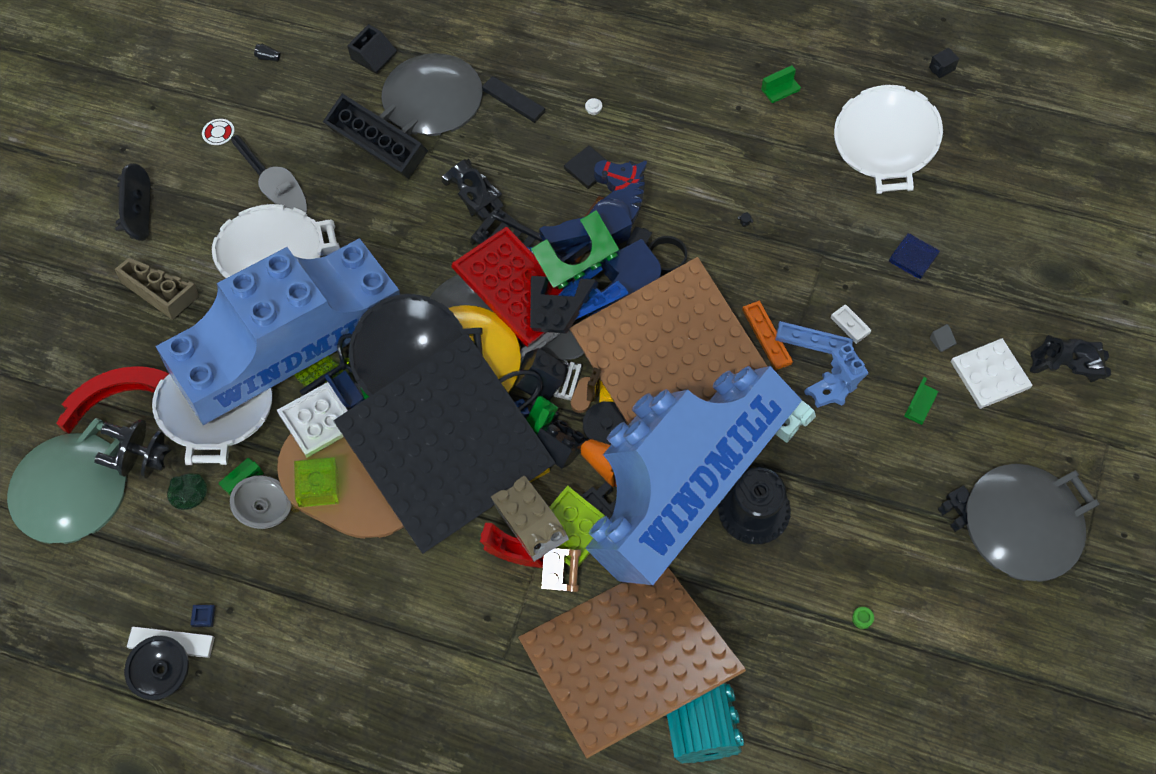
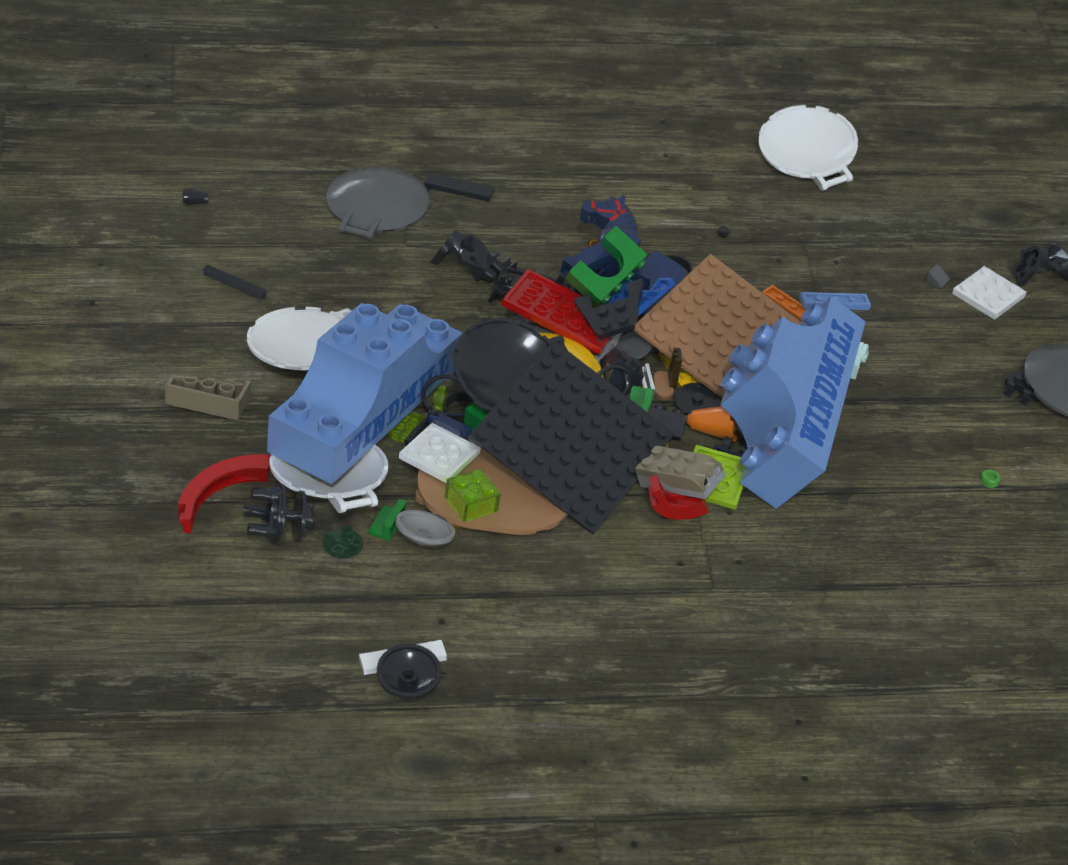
camera: 30 degrees left, 20 degrees down
sand green dish [7,418,127,544] -> none
black piece [115,163,151,241] -> none
dark blue tile [190,605,215,627] -> none
sticker [202,119,234,145] -> none
light grey shield [258,167,307,213] -> none
black brick [323,93,428,179] -> none
black slope [347,24,397,74] -> none
medium nougat baseplate [518,567,746,759] -> none
plate [542,548,581,592] -> none
black tile [564,145,607,189] -> none
white plate [585,98,602,115] -> none
teal piece [667,682,744,764] -> none
black piece [718,467,791,545] -> none
green panel [761,65,801,103] -> none
medium blue hips [804,343,869,408] -> none
white plate [831,304,871,344] -> none
clear blue tile [889,233,940,280] -> none
green panel [904,377,939,425] -> none
black brick [929,48,959,79] -> none

